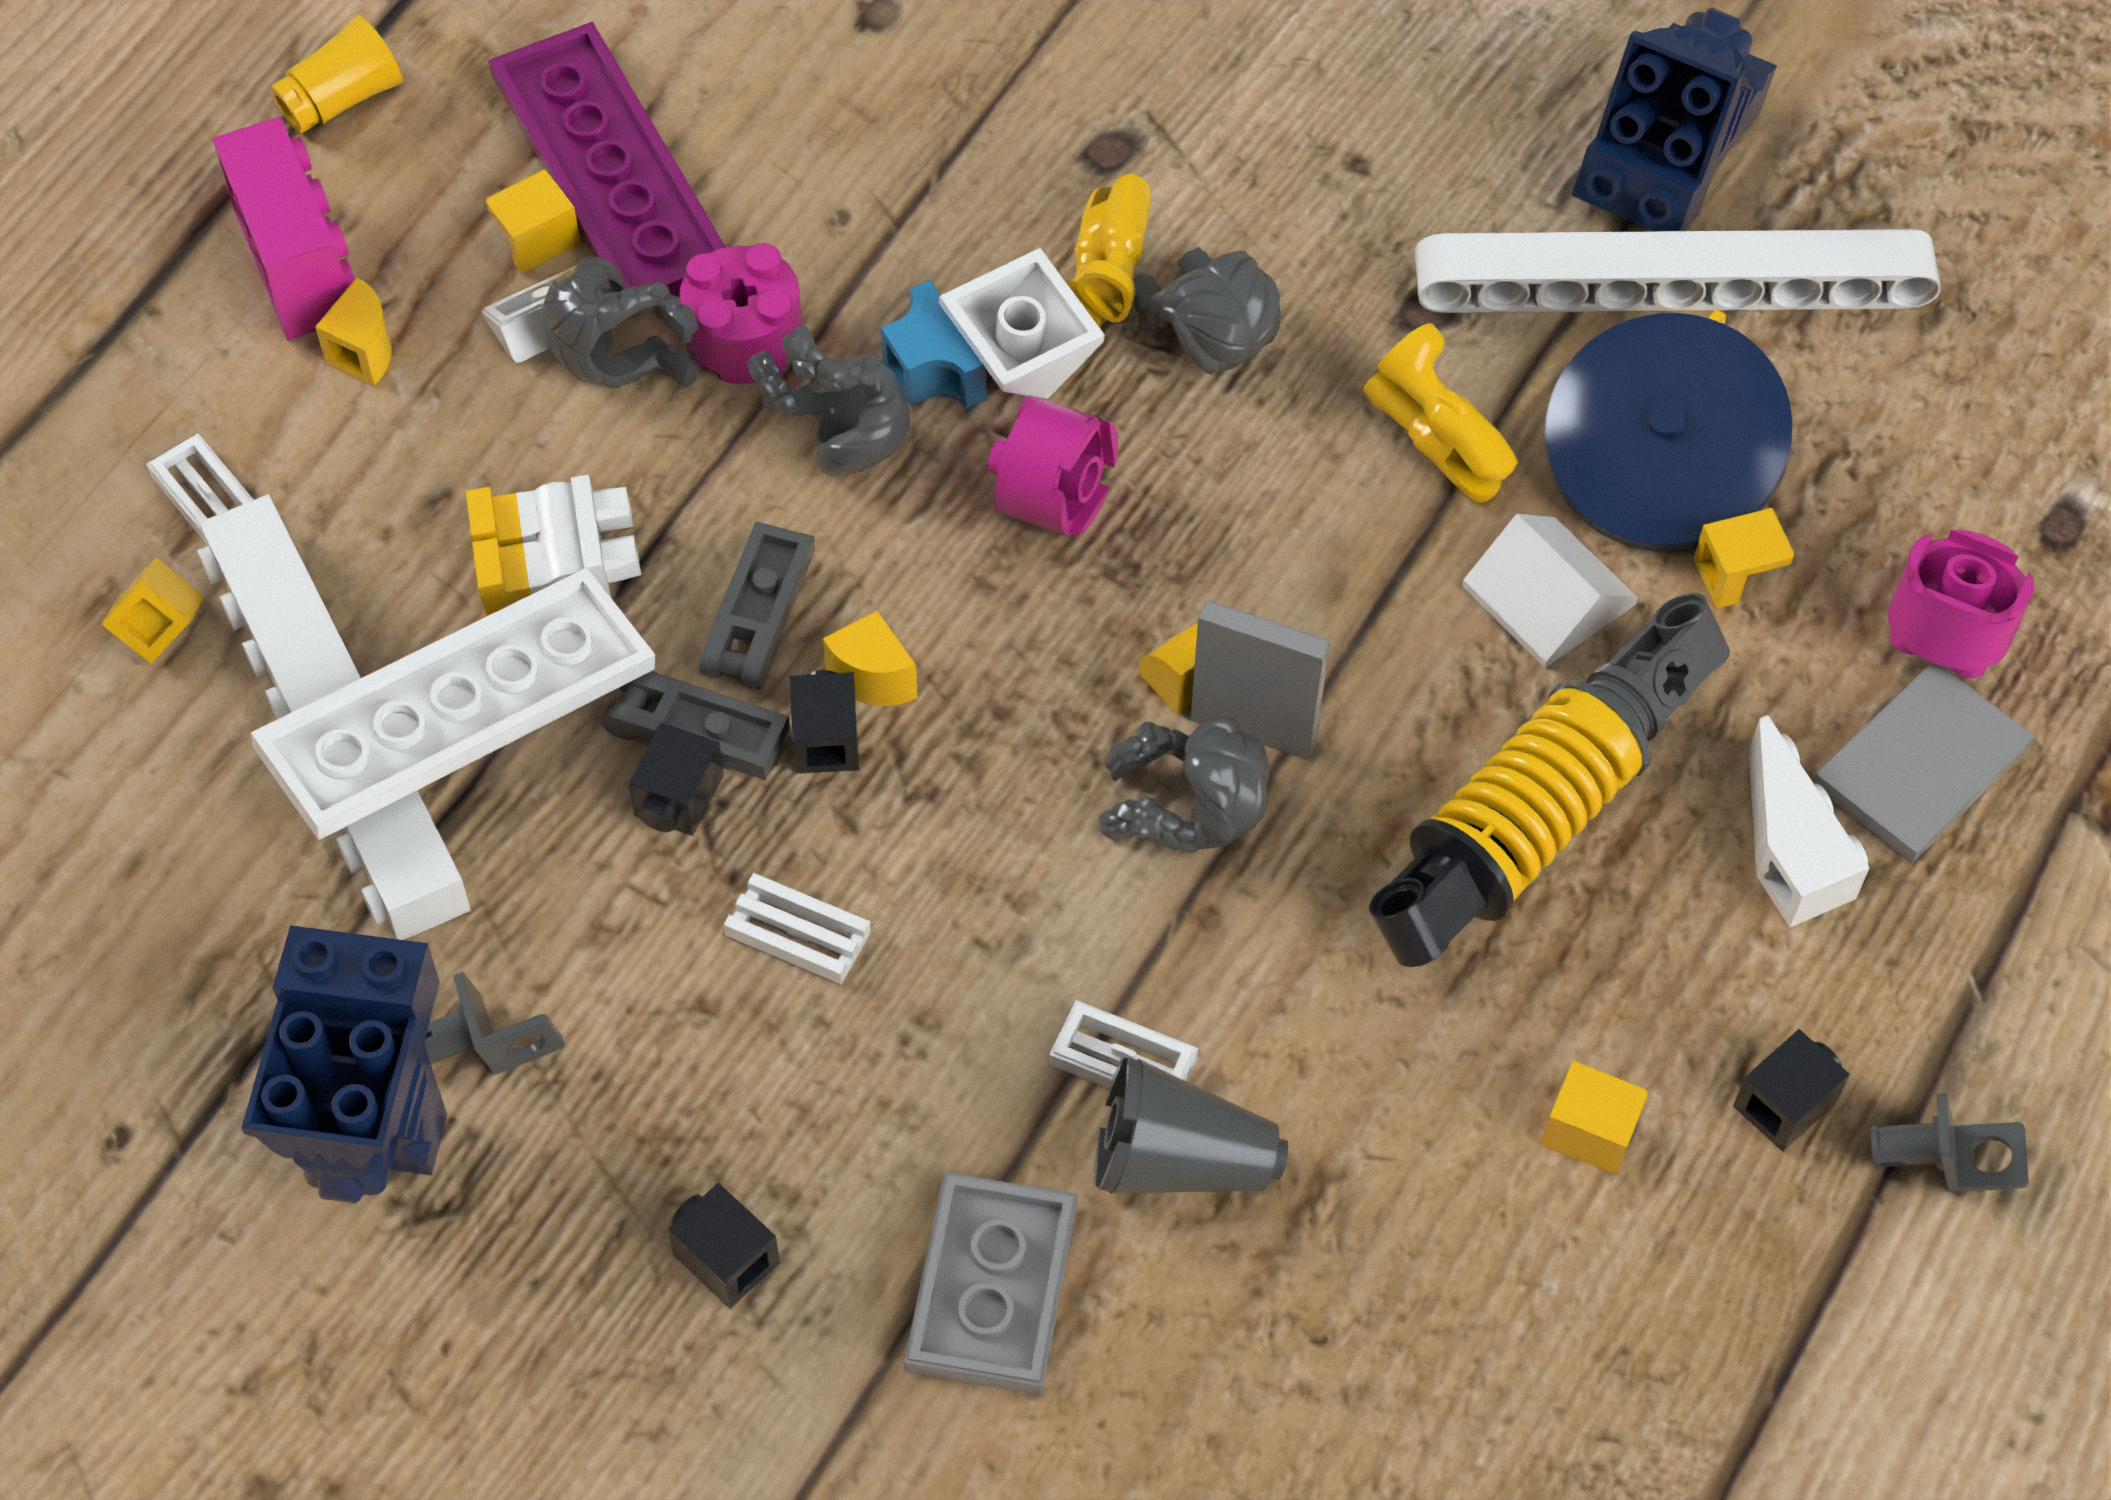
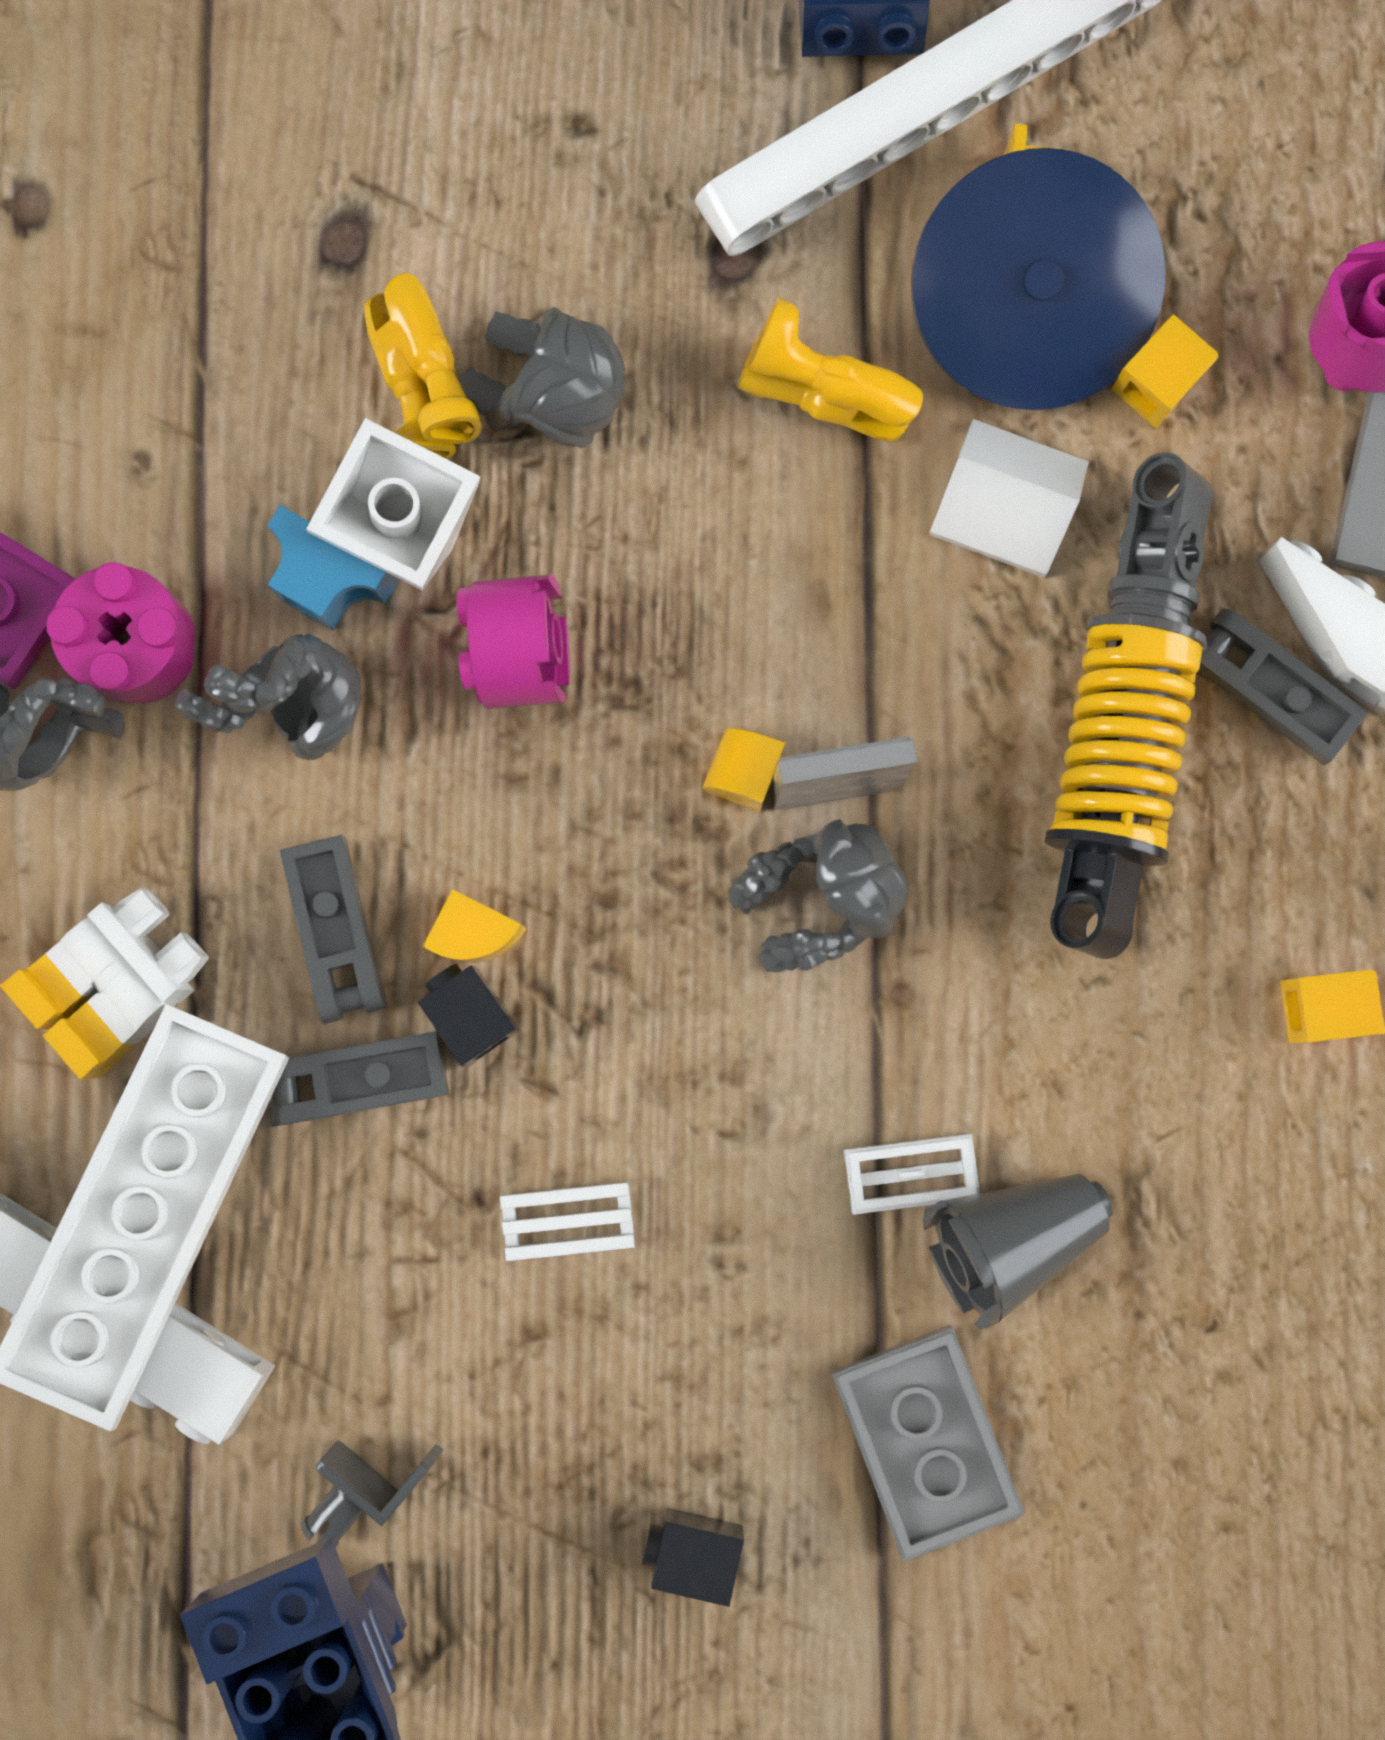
camera: 30 degrees left, 25 degrees up
black brick [628,722,724,836] -> none
none -> dark grey plate [1196,608,1369,766]

